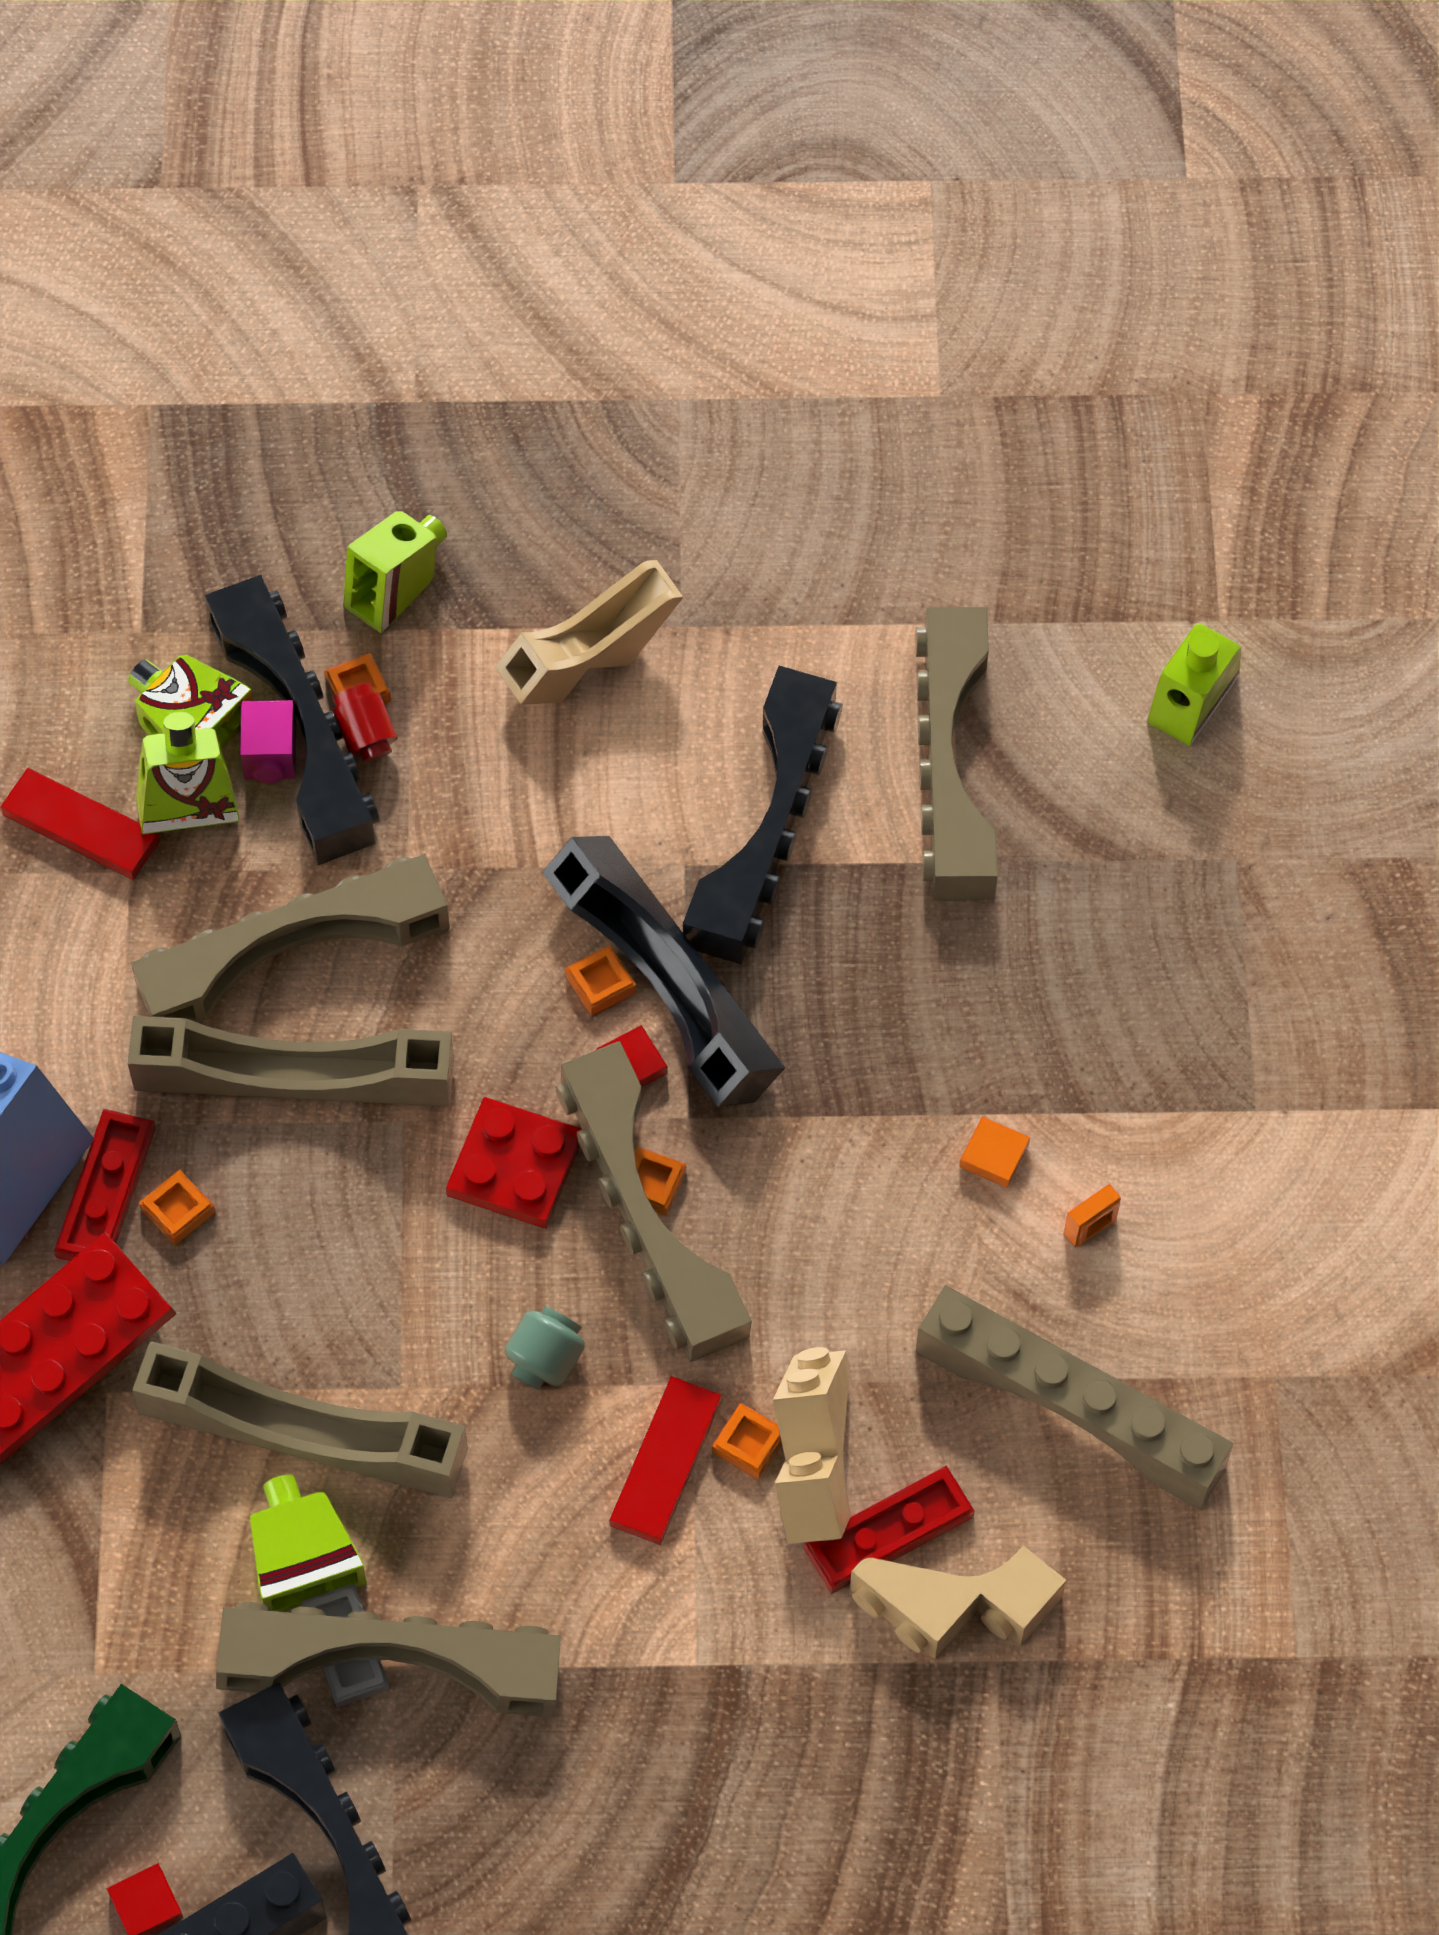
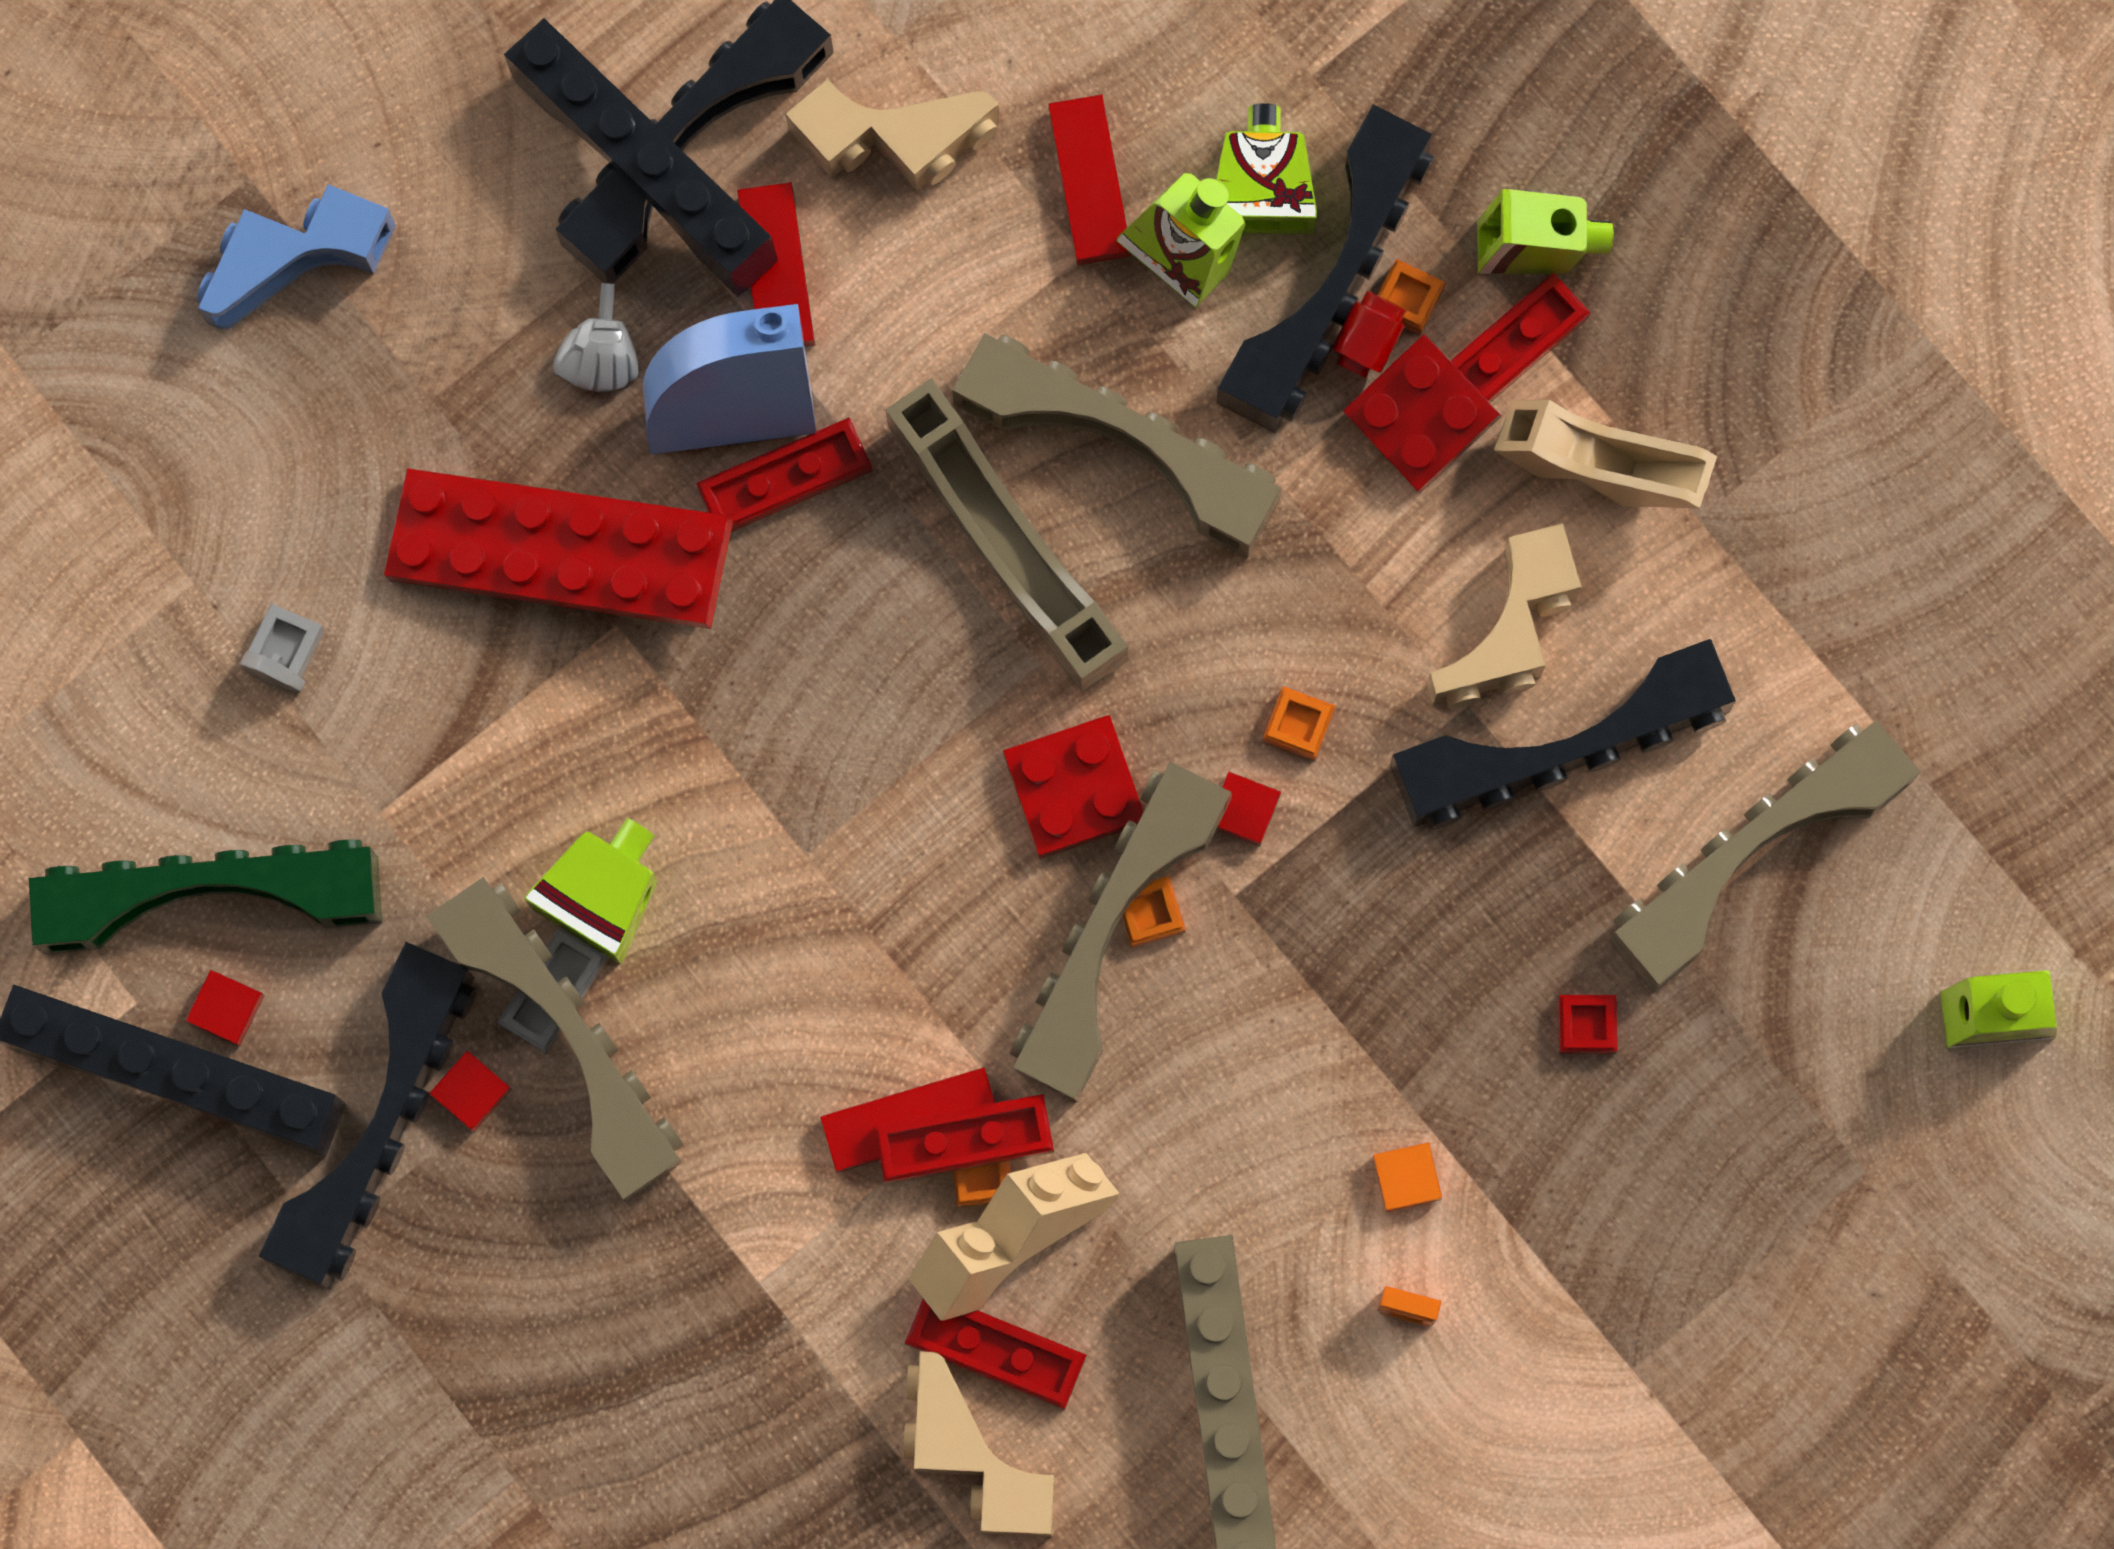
camera: 55 degrees right, 15 degrees up
dark tan arch [132,1341,468,1499] -> none
orange tile [139,1169,216,1246] -> none
dark pink brick [240,700,297,783] -> none
sand green head [505,1306,585,1390] -> none
black arch [542,836,785,1107] -> none
none -> red tile [429,1050,512,1132]
none -> red tile [874,1094,1054,1184]
none -> red plate [1343,334,1502,493]
none -> tan arch [1427,523,1582,709]
none -> red tile [1450,273,1591,403]
none -> red tile [1558,995,1618,1054]

